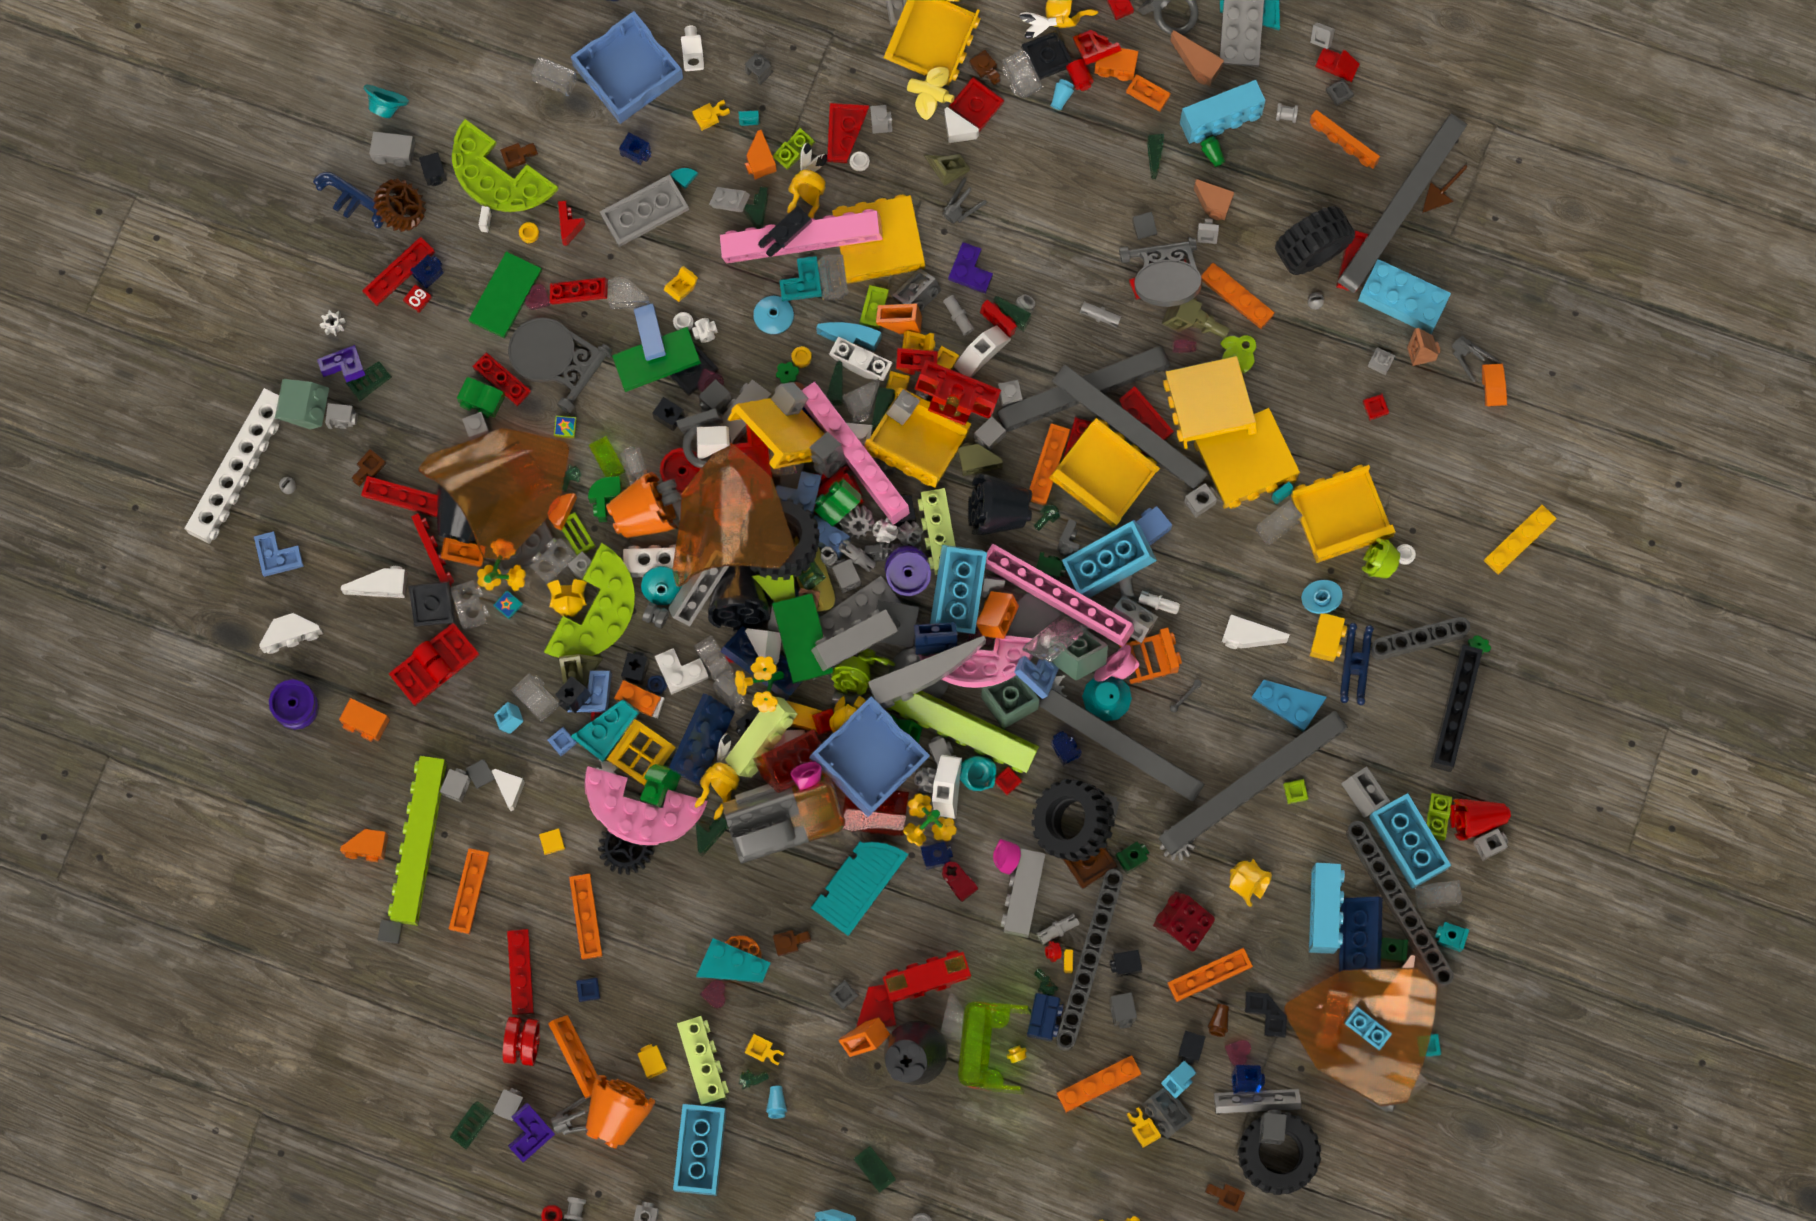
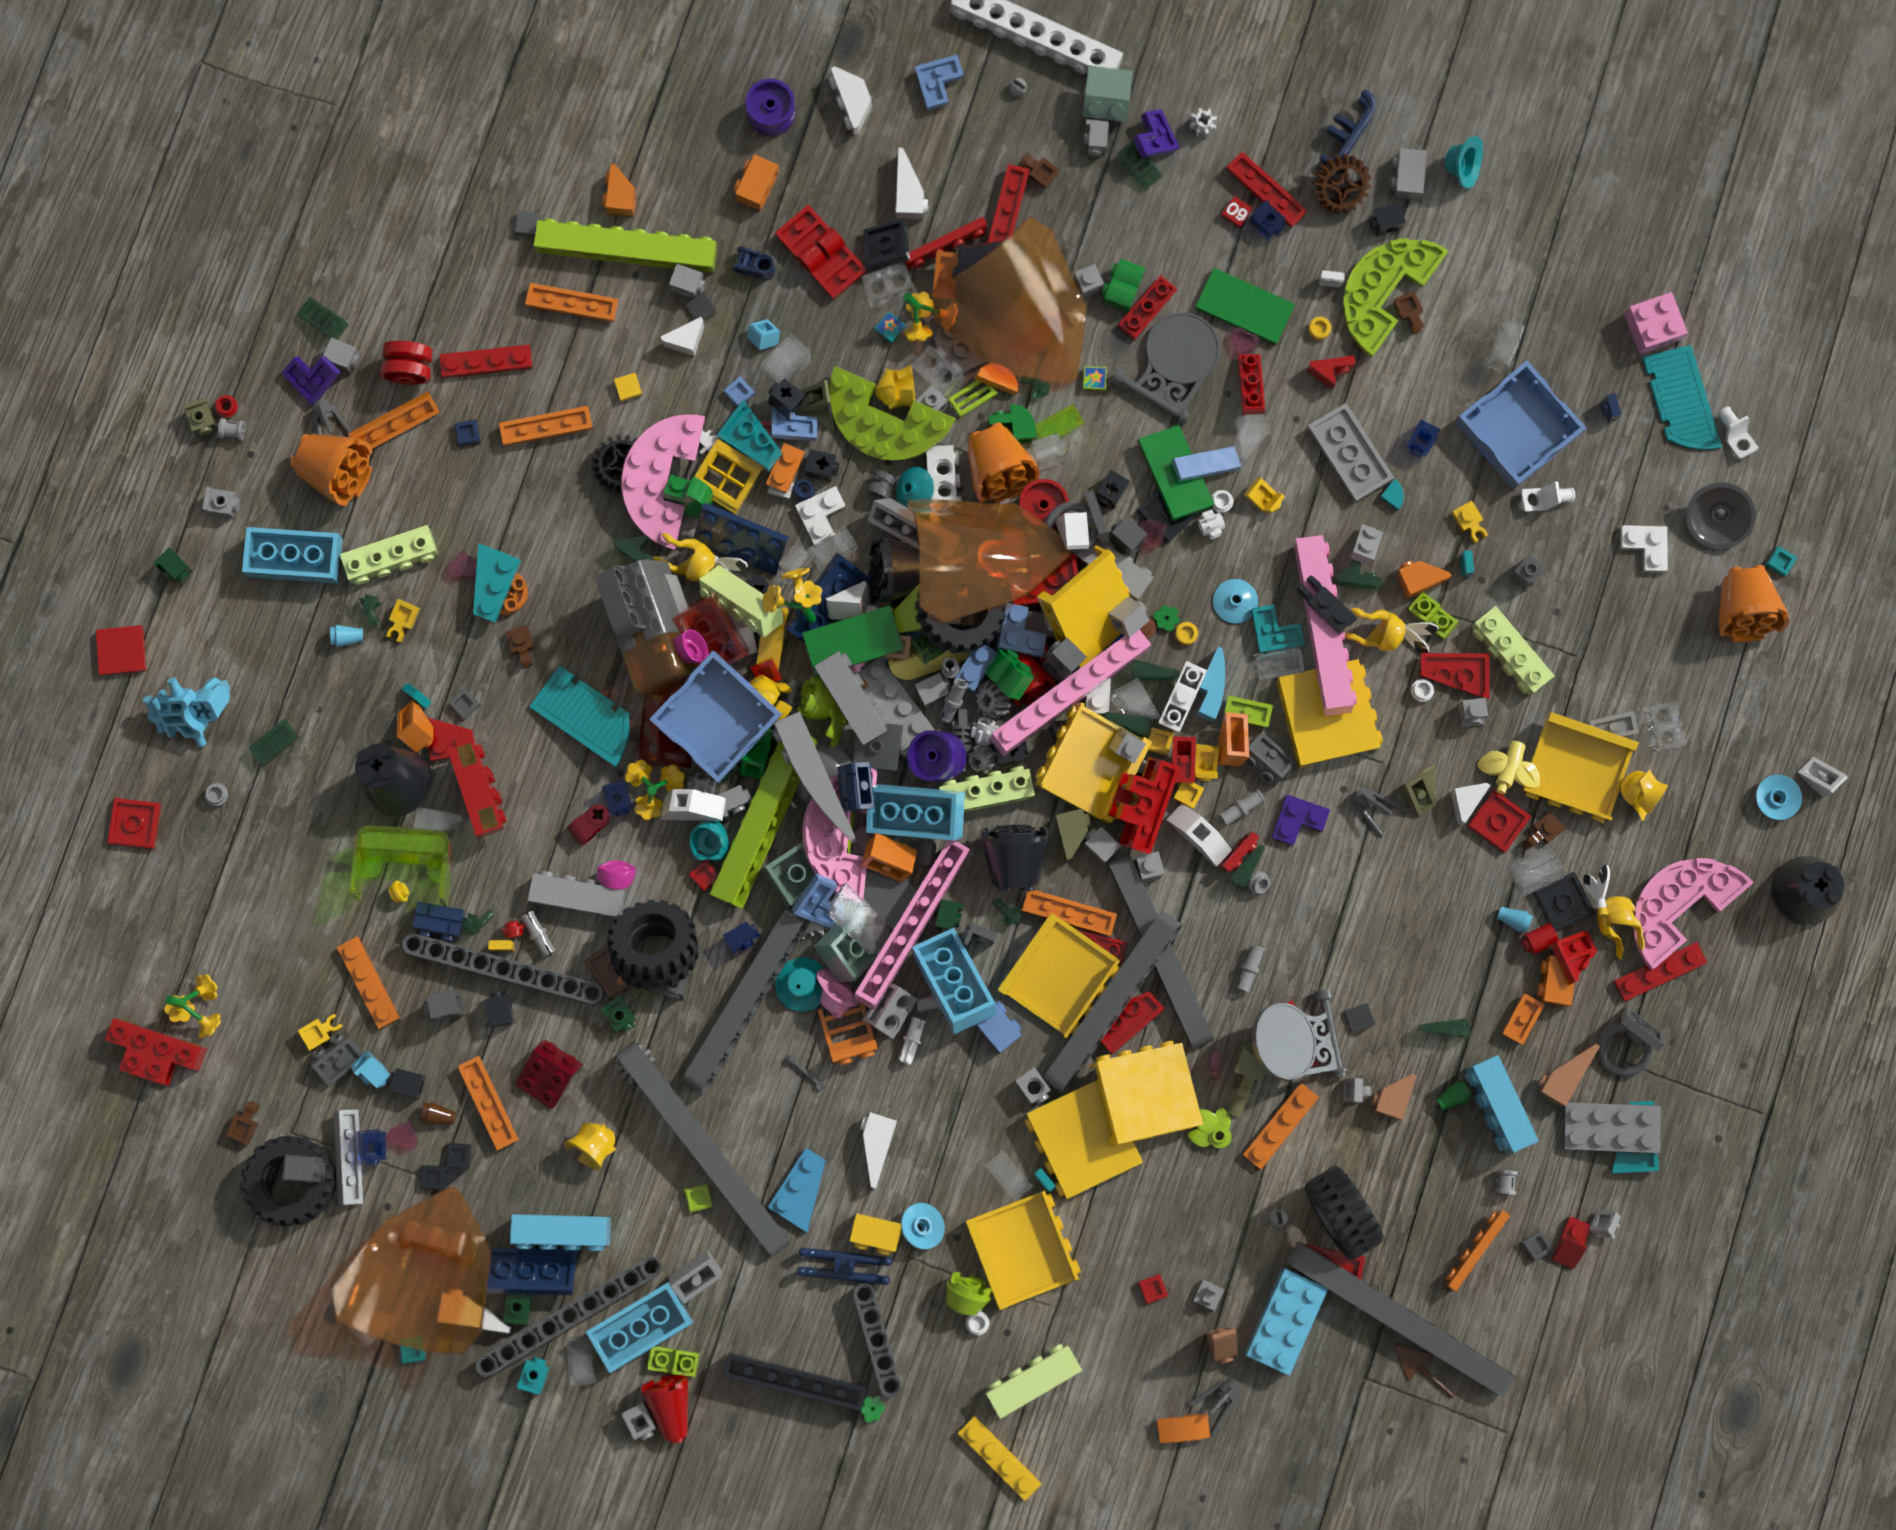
camera: 80 degrees right, 5 degrees up
yellow brick [637,1044,668,1079] -> none
dark grey wheel [656,479,682,506] -> none
medium azure slope [1343,1006,1392,1050] -> none
none -> teal tile [402,683,431,709]
none -> dark blue piece [731,246,776,280]
none -> yellowish green brick [986,1344,1082,1419]
none -> yellowish green brick [1471,606,1555,697]

